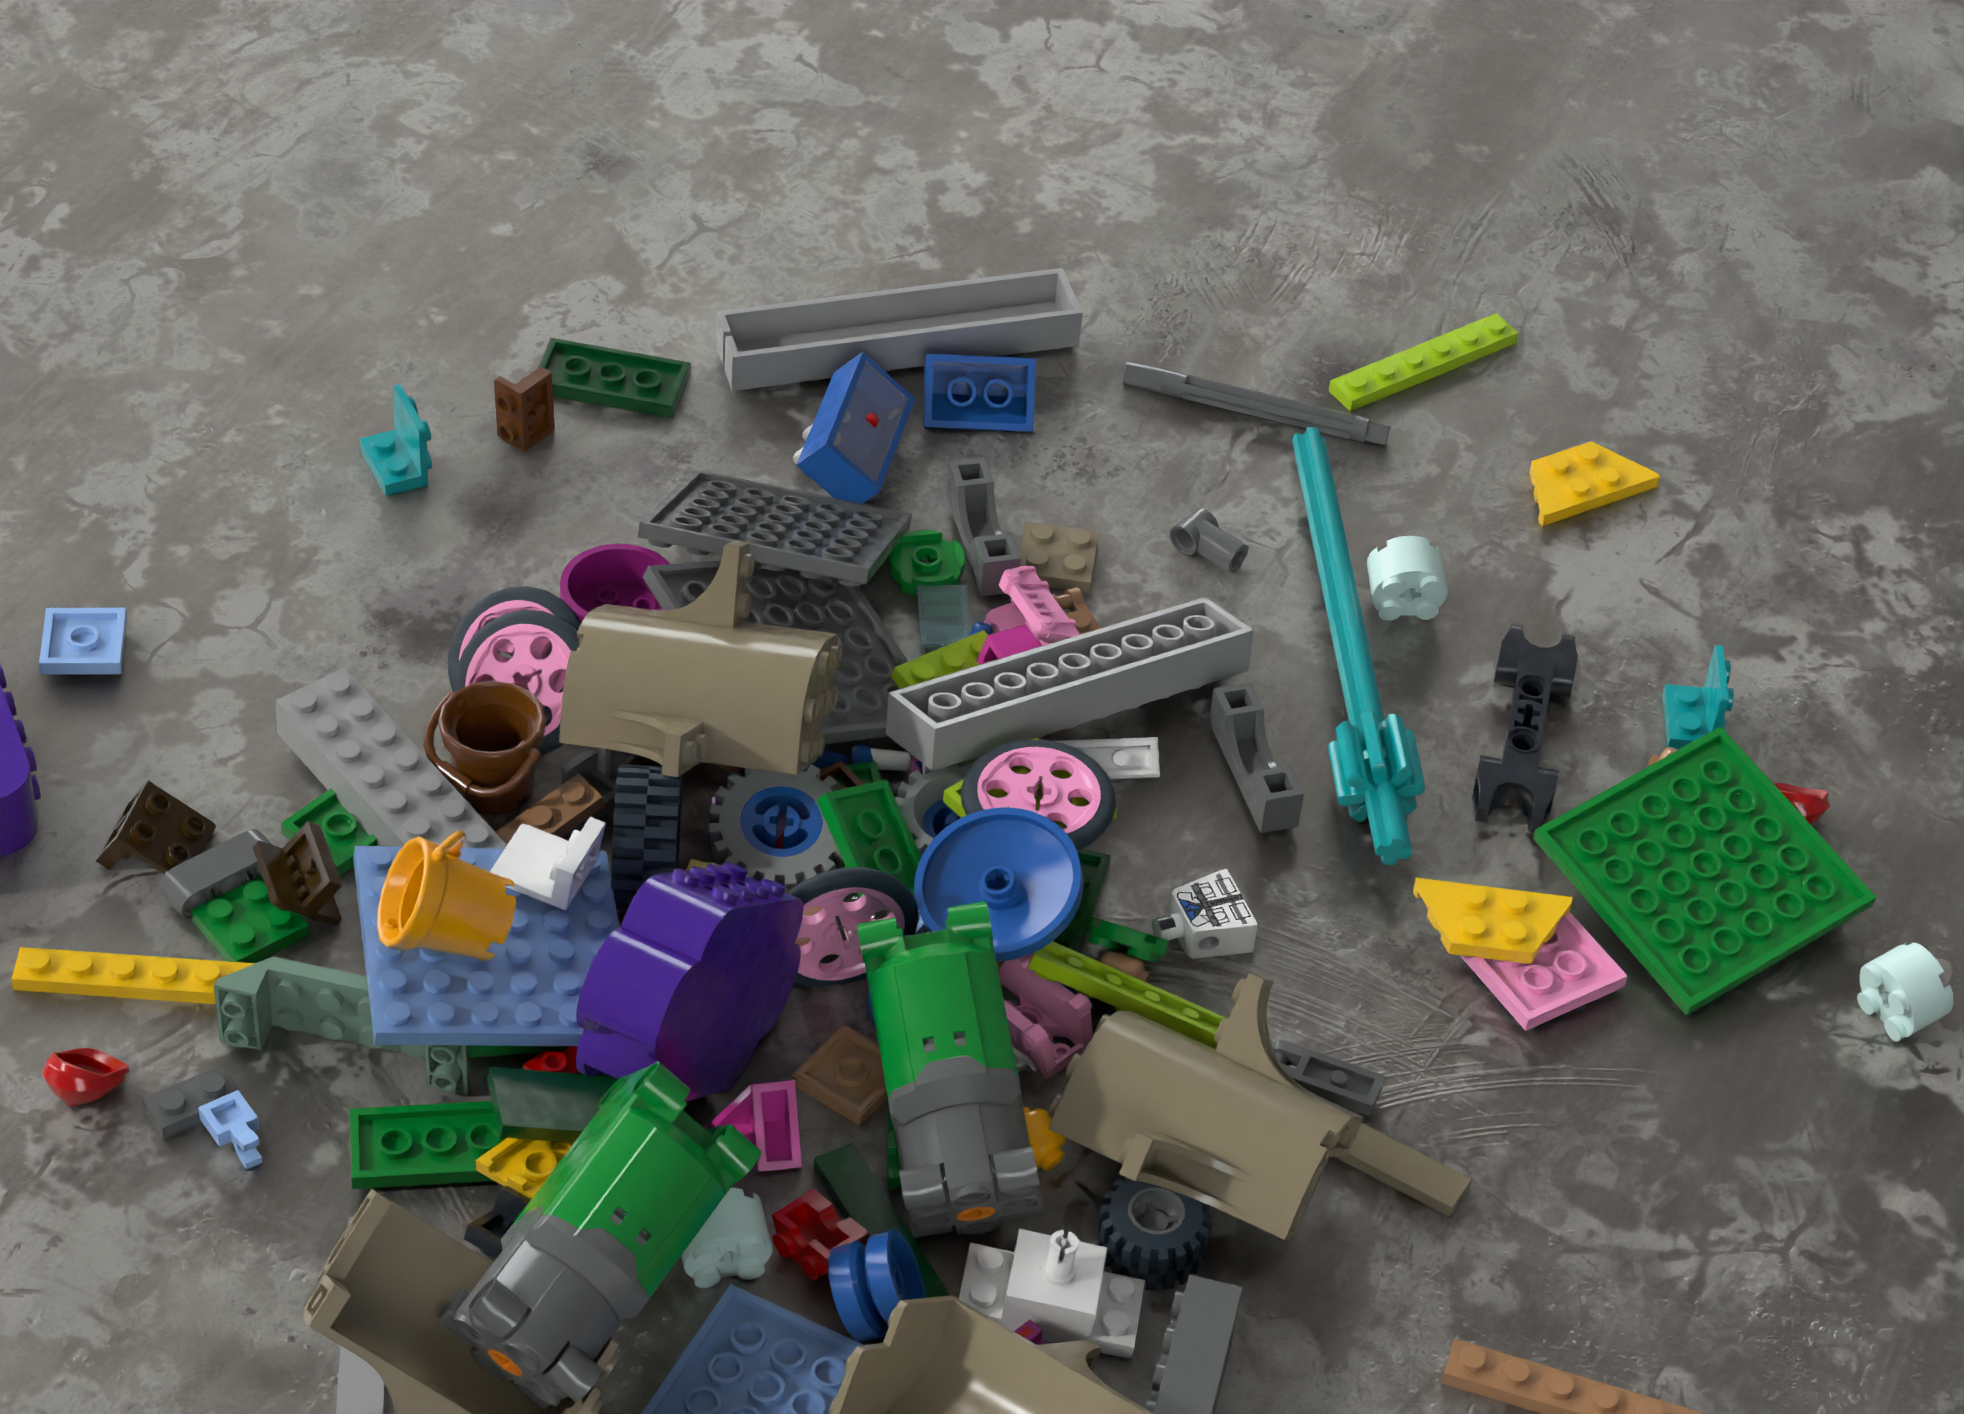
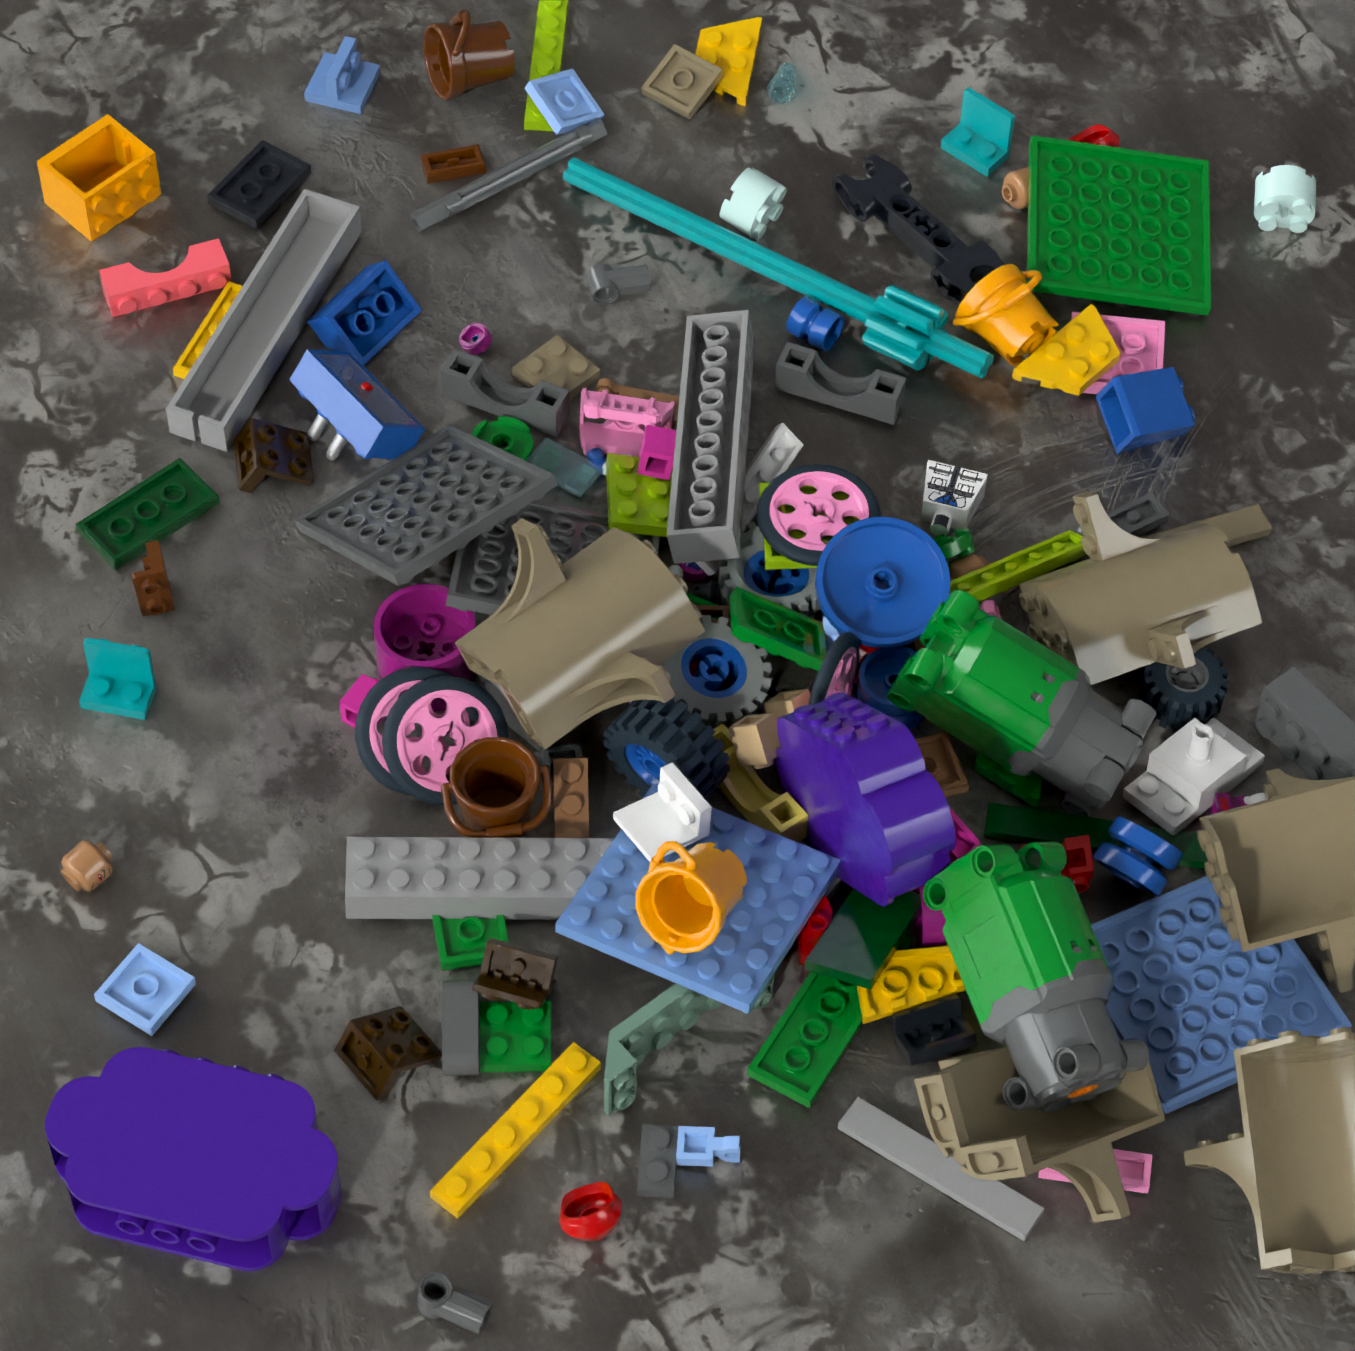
camera: 50 degrees left, 10 degrees up
none -> light orange container [37,114,161,242]
none -> medium nougat head [60,840,113,892]
none -> coral arch [99,238,232,317]
none -> black plate [207,140,311,229]
none -> dark brown bracket [234,418,314,493]
none -> medium blue bracket [304,36,381,114]
none -> reddish brown tile [420,144,486,184]
none -> reddish brown piece [423,10,515,100]
none -> magenta tile [459,323,492,355]
none -> light blue plate [525,68,605,135]
none -> dark tan plate [641,44,724,120]
none -> clear light blue cone [767,63,796,104]
none -> blue wheel [786,296,845,352]
none -> light orange piece [953,263,1058,367]
none -> blue slope [1095,367,1195,455]

